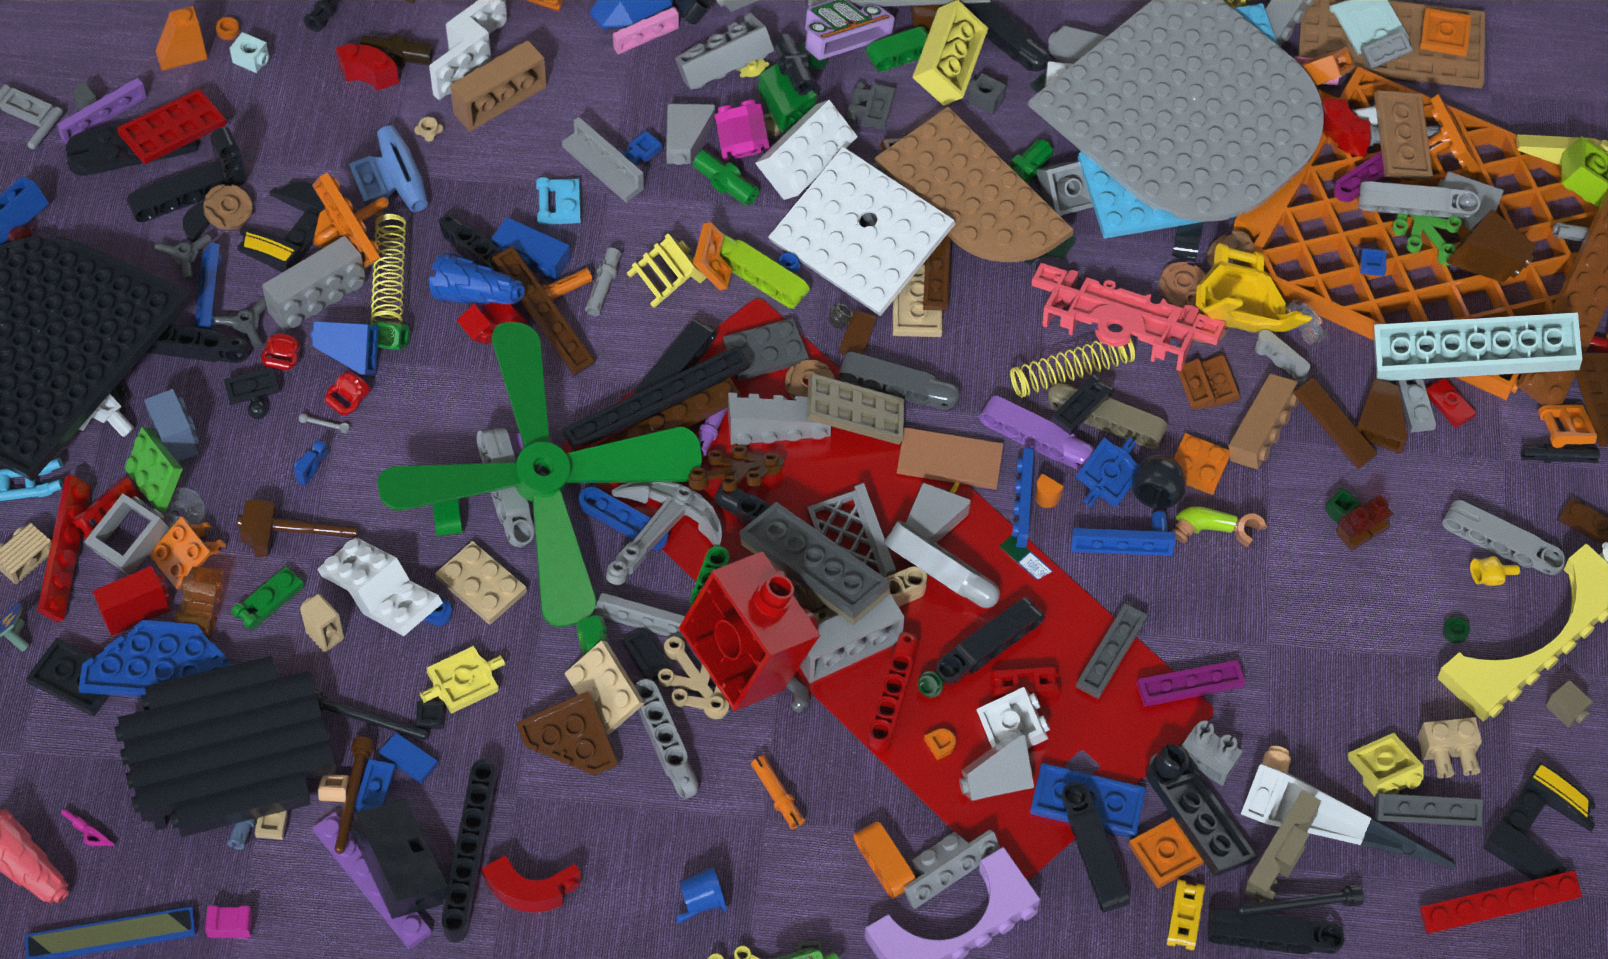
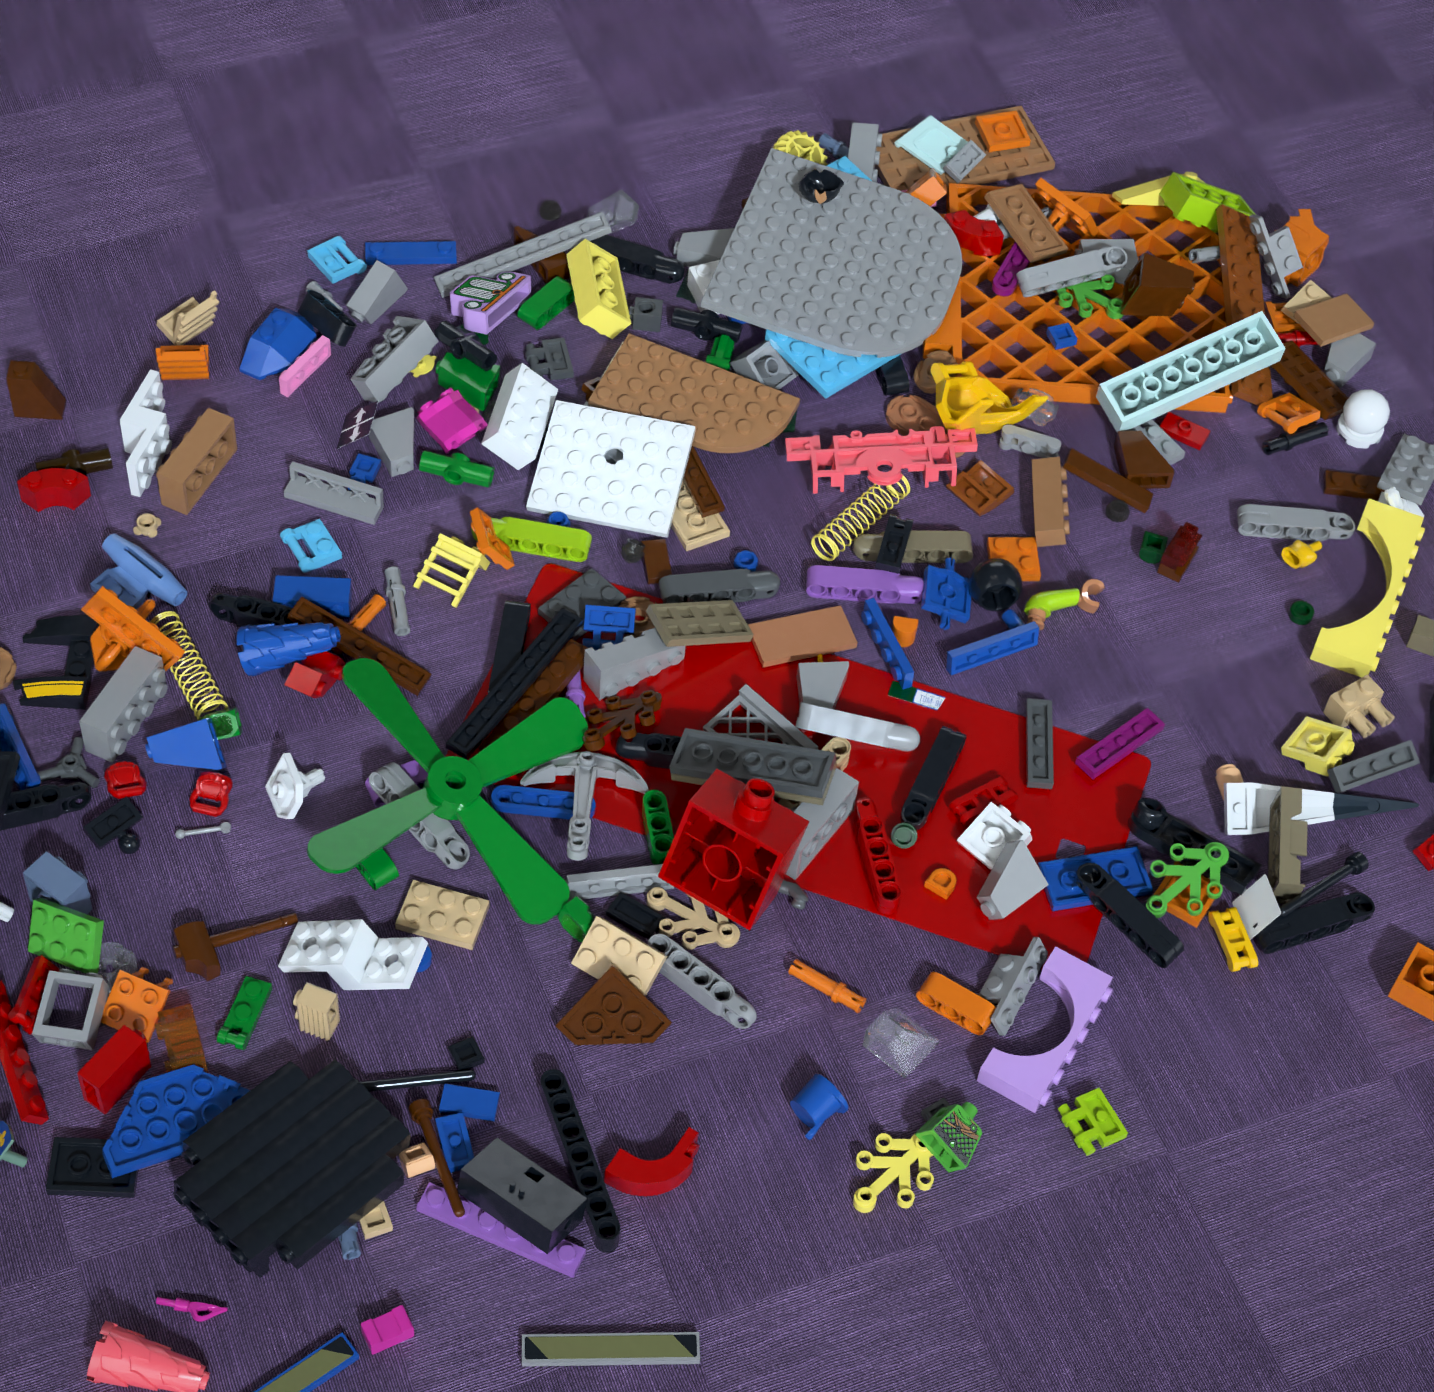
camera: 30 degrees left, 5 degrees down
blue plate [294,440,328,486] -> none
light yellow plate [420,646,505,714] -> none
light grey brick [1181,721,1243,786] -> none
none -> white piece [265,753,325,819]
none -> black sticker [337,401,378,449]
none -> blue plate [583,605,636,651]
none -> black piece [671,307,743,343]
none -> blue tile [734,550,759,572]
none -> black hair [798,169,844,204]
none -> clear slope [863,1008,940,1078]
none -> clear smoke plate [1105,500,1130,522]
none -> bright green plant [1146,842,1229,918]
none -> white sticker [1232,874,1281,940]

